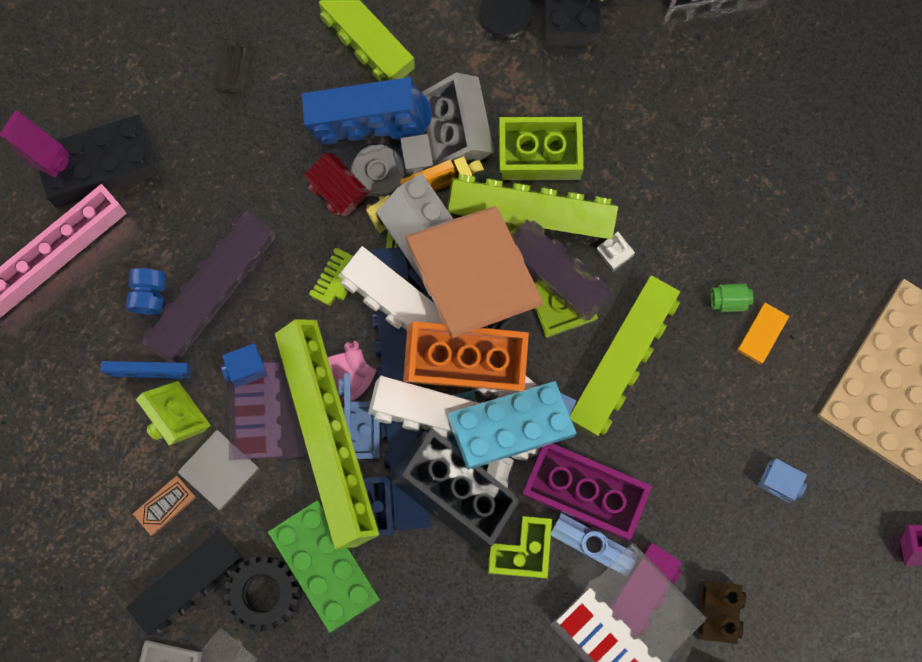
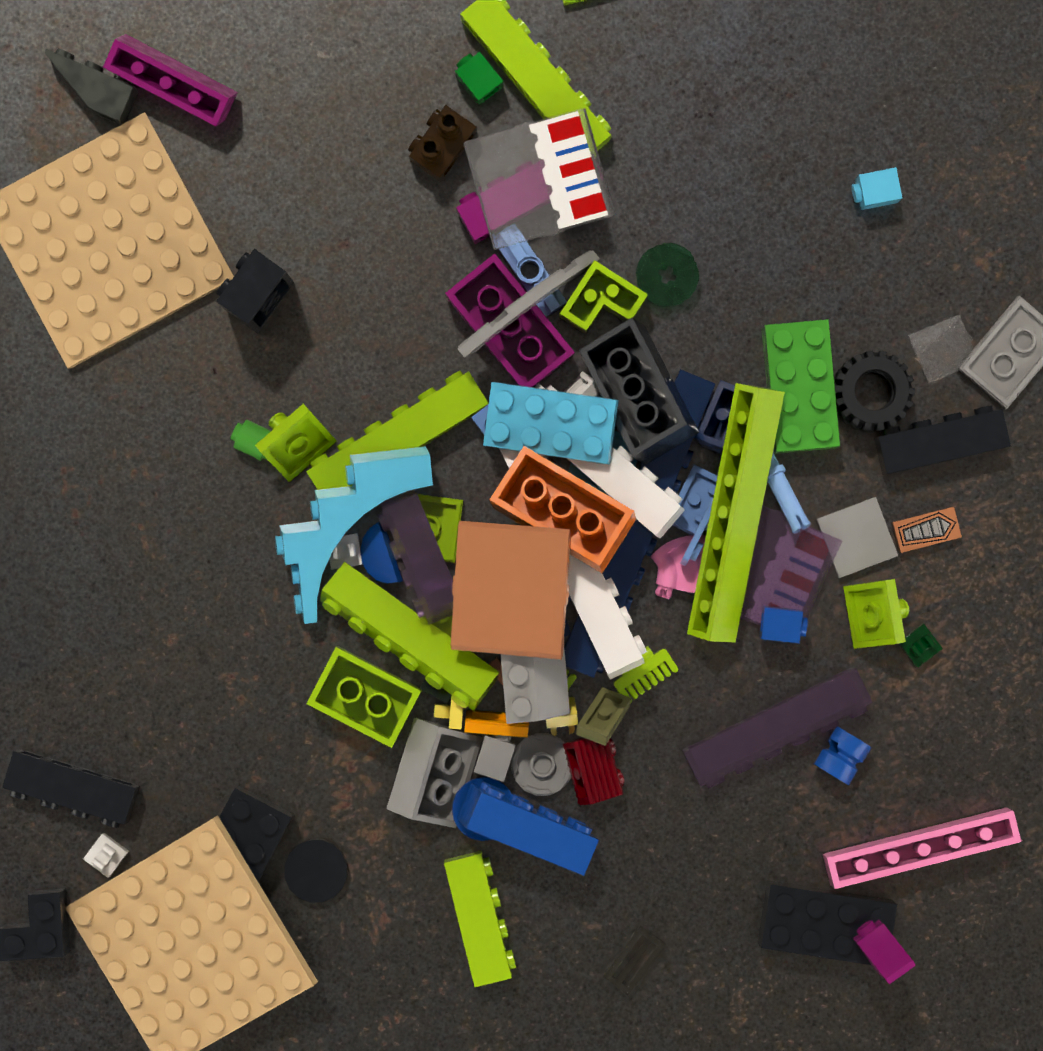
camera: 155 degrees left, 10 degrees up
blue tile [101,361,192,379] -> none
light orange tile [737,303,789,365] -> none
medium blue brick [758,459,807,502] -> none
none -> black brick [216,249,294,334]
none -> lime tile [255,403,337,482]
none -> medium azure arch [275,446,433,624]
none -> blue tile [360,522,403,584]
none -> light grey tile [458,250,600,358]
none -> olive plate [576,687,631,746]
none -> clear green plate [636,243,699,307]
none -> light blue pin [767,453,811,534]
none -> dark green tile [899,623,943,668]

